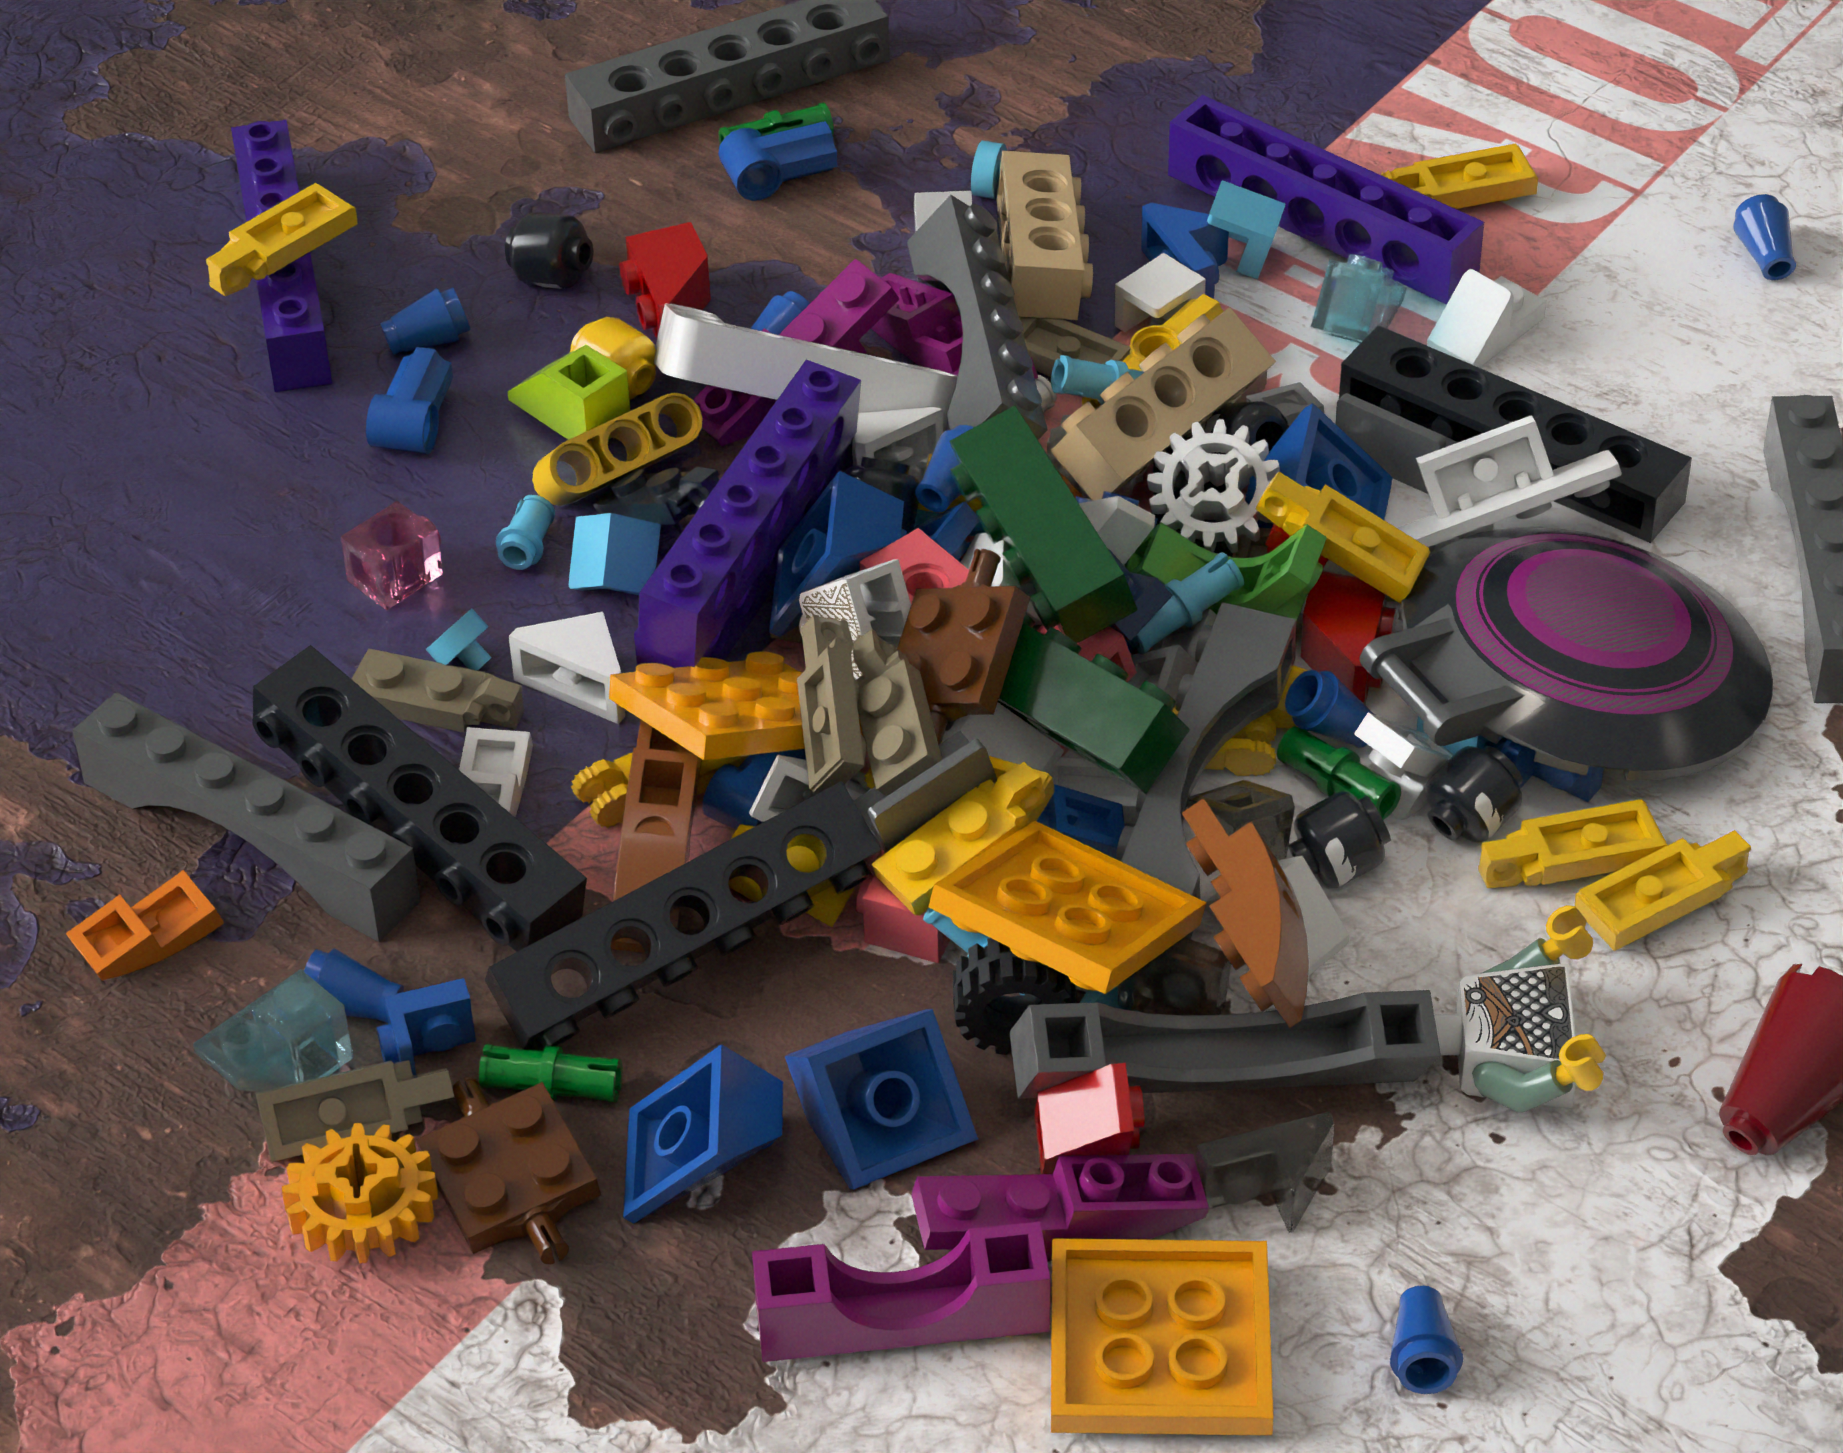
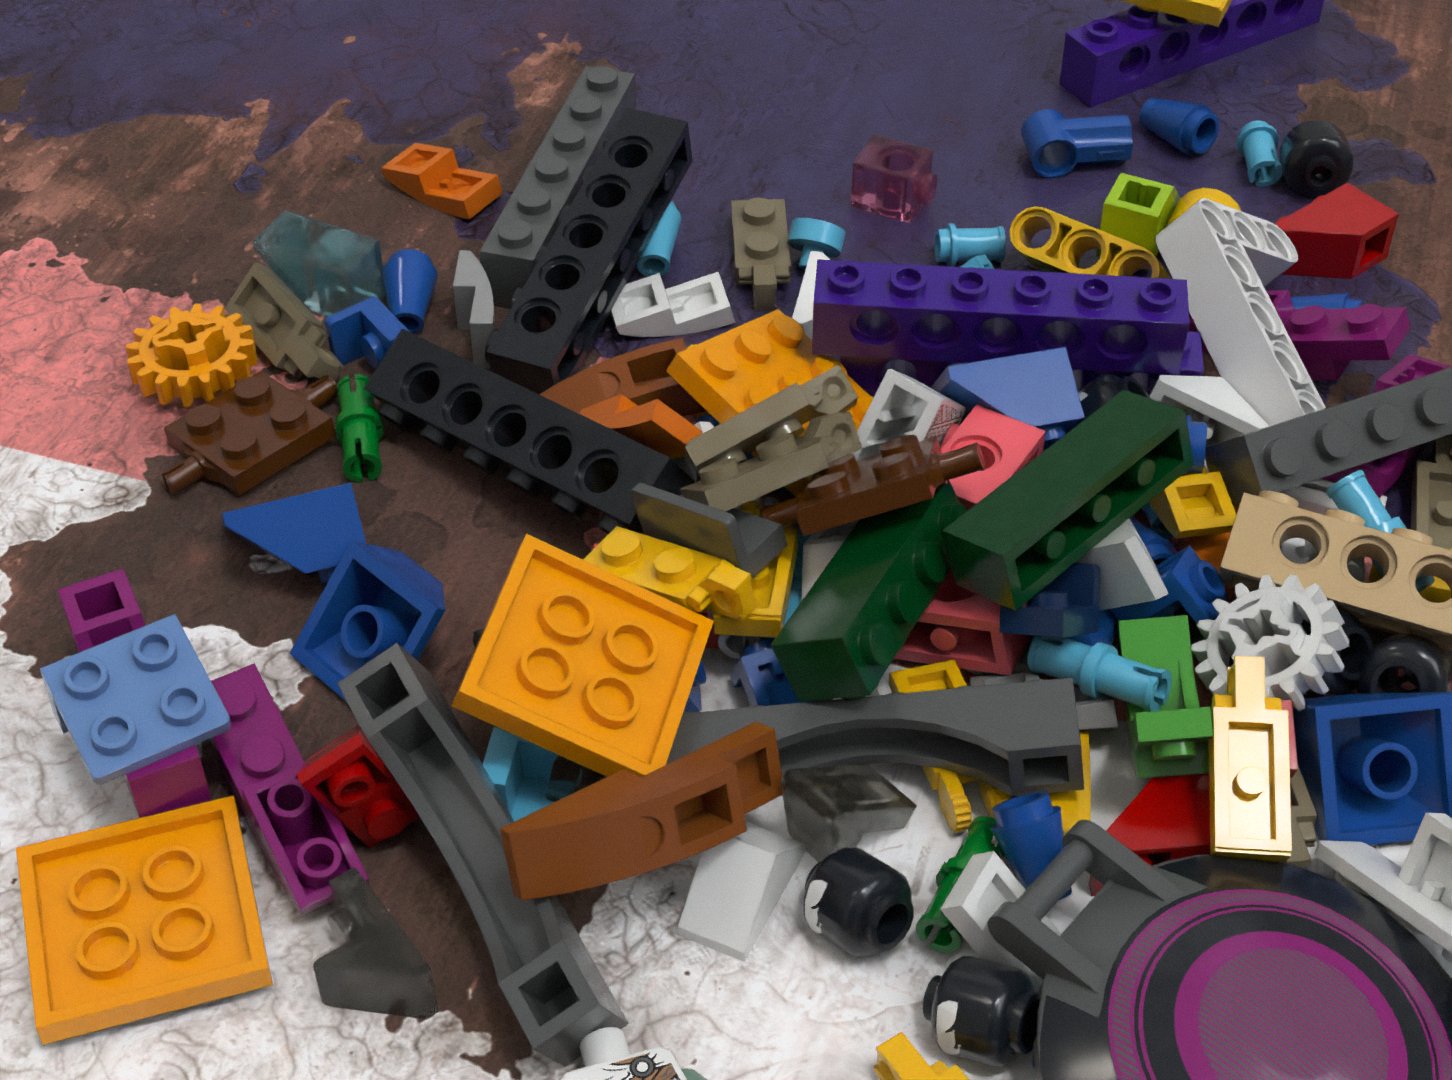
camera: 70 degrees right, 0 degrees up
none -> medium blue bracket [40,614,231,785]
none -> light grey slope [453,250,496,368]
none -> orange slope [580,394,702,459]
none -> medium azure pin [1236,120,1283,187]

